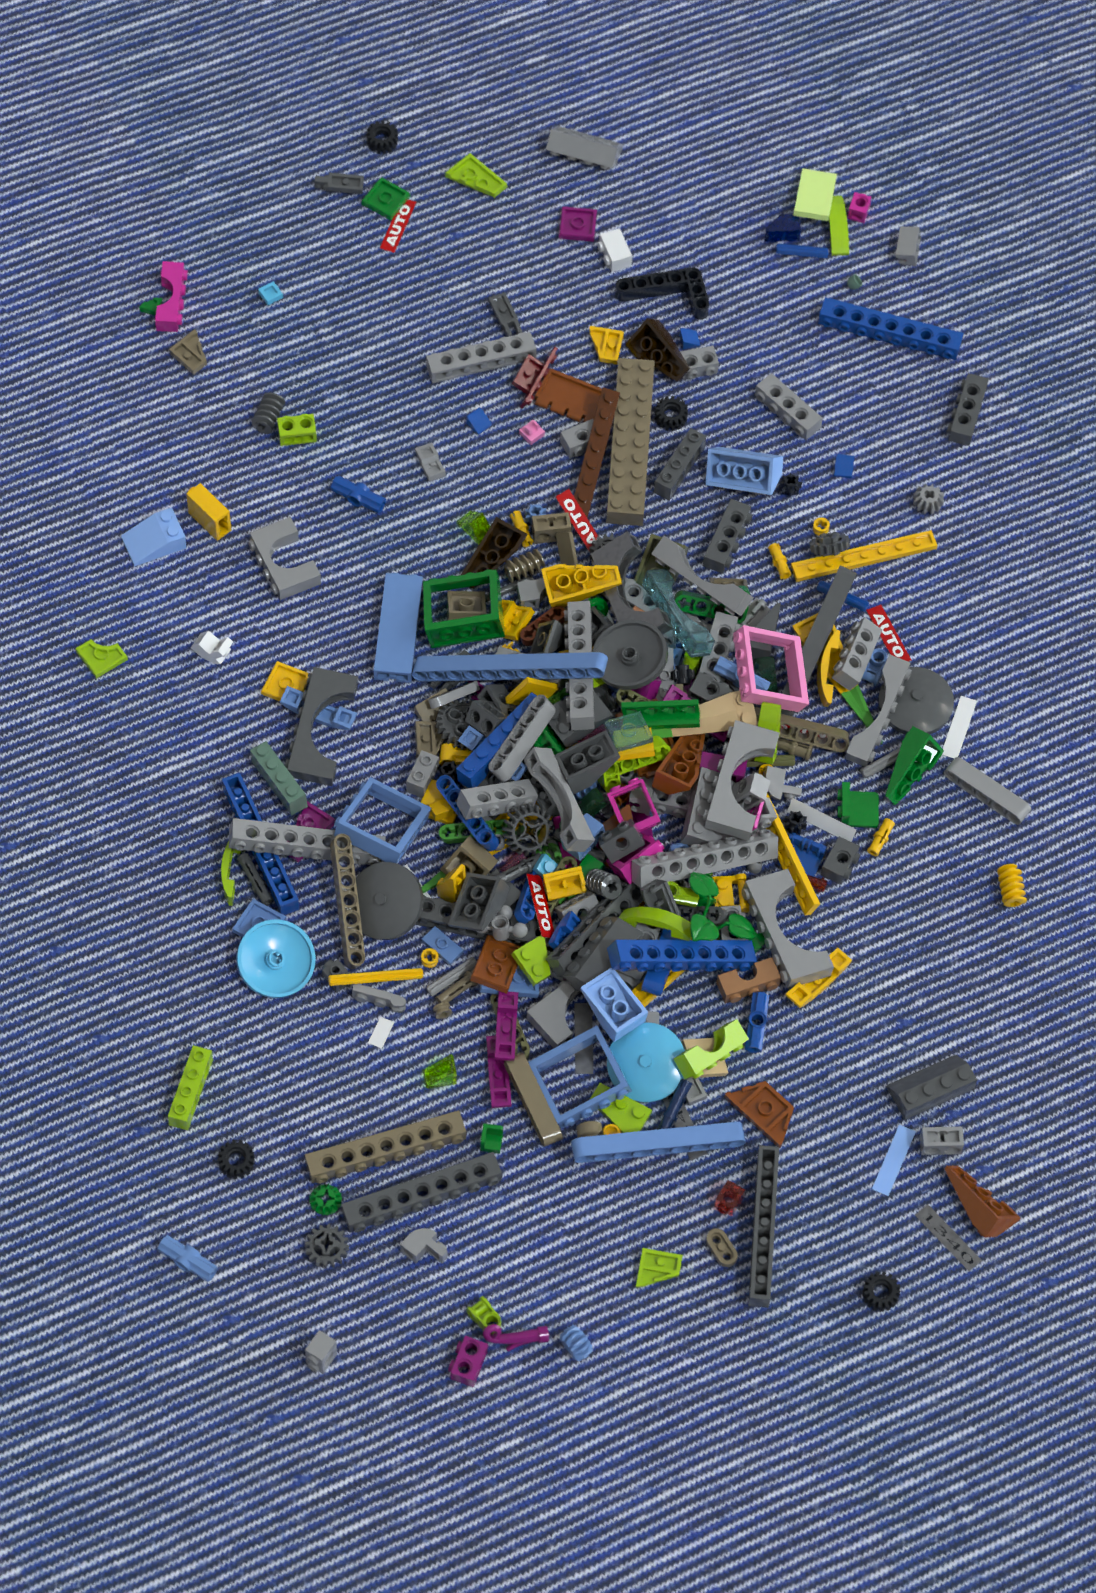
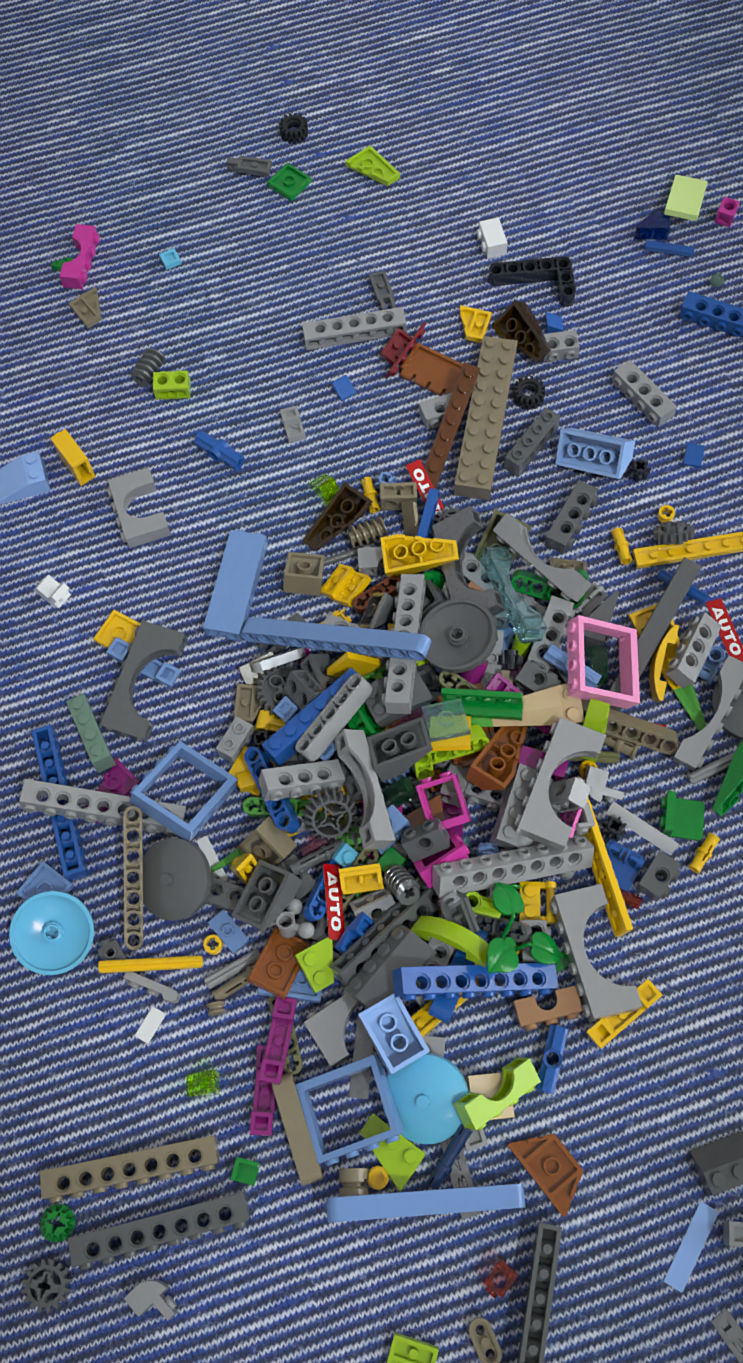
camera: 15 degrees right, 5 degrees up
lime slope [221,841,241,906] -> none
dark grey pin [237,853,274,906] -> none
red sticker [380,199,417,253] -> none
green windscreen [423,569,505,648] -> none
bright pink tile [519,420,545,445] -> none
light grey slope [546,126,624,170] -> none
magenta tile [559,206,597,242] -> none
lime slope [828,195,849,256] -> none
none -> blue beam [417,488,440,538]

